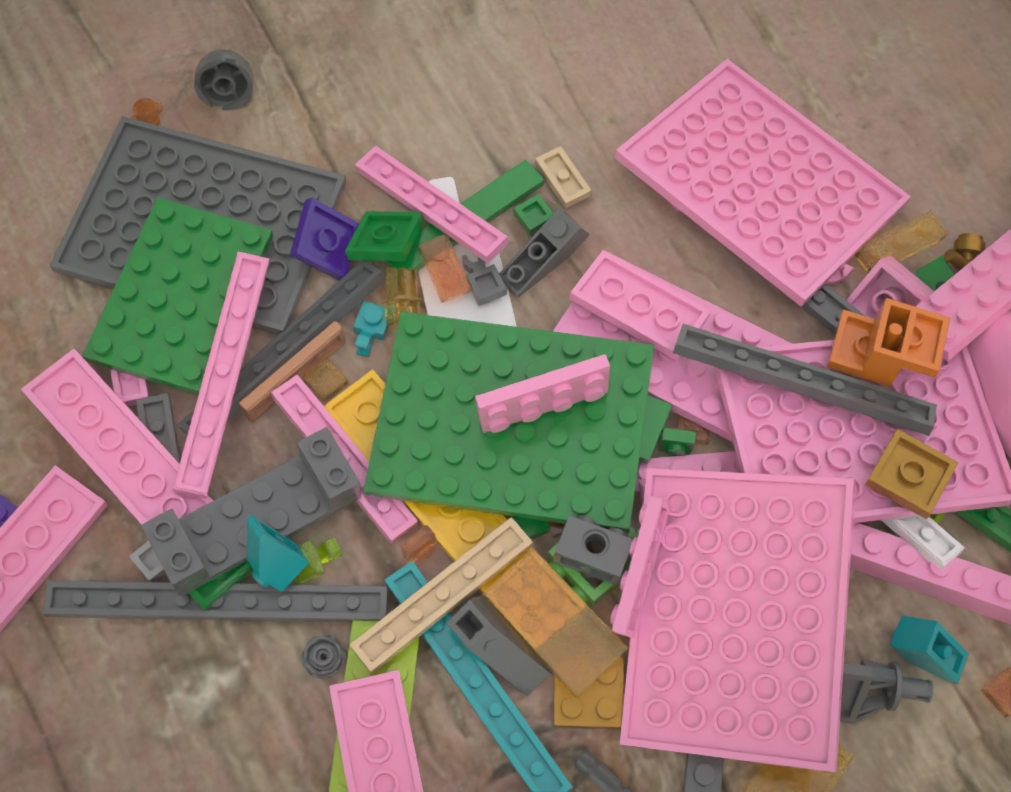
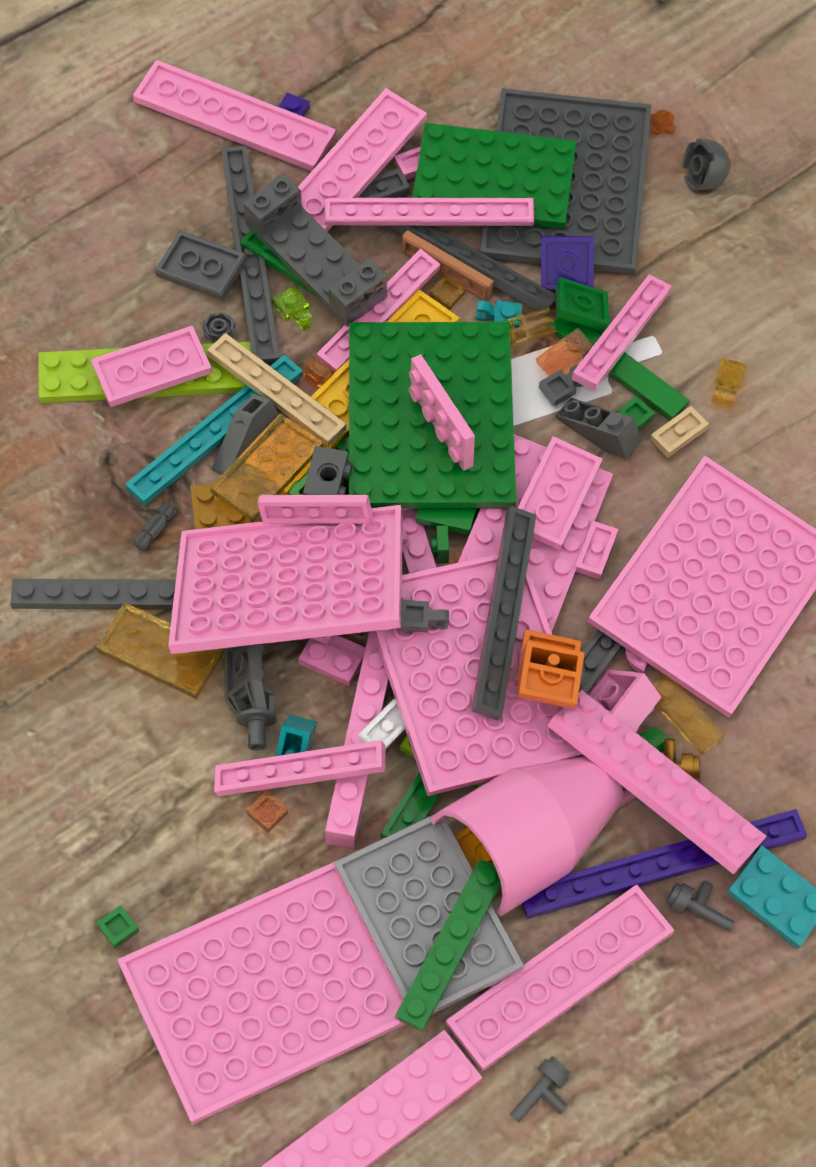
camera: 80 degrees right, 5 degrees down
teal slope [247,514,309,592] -> none
pearl gold plate [865,429,959,520] -> none
none -> dark grey tile [154,230,248,300]
none -> bright pink plate [214,740,385,797]
none -> dark grey plate [399,600,449,633]
none -> bright pink plate [575,521,619,580]
none -> clear yellow plate [711,357,747,408]

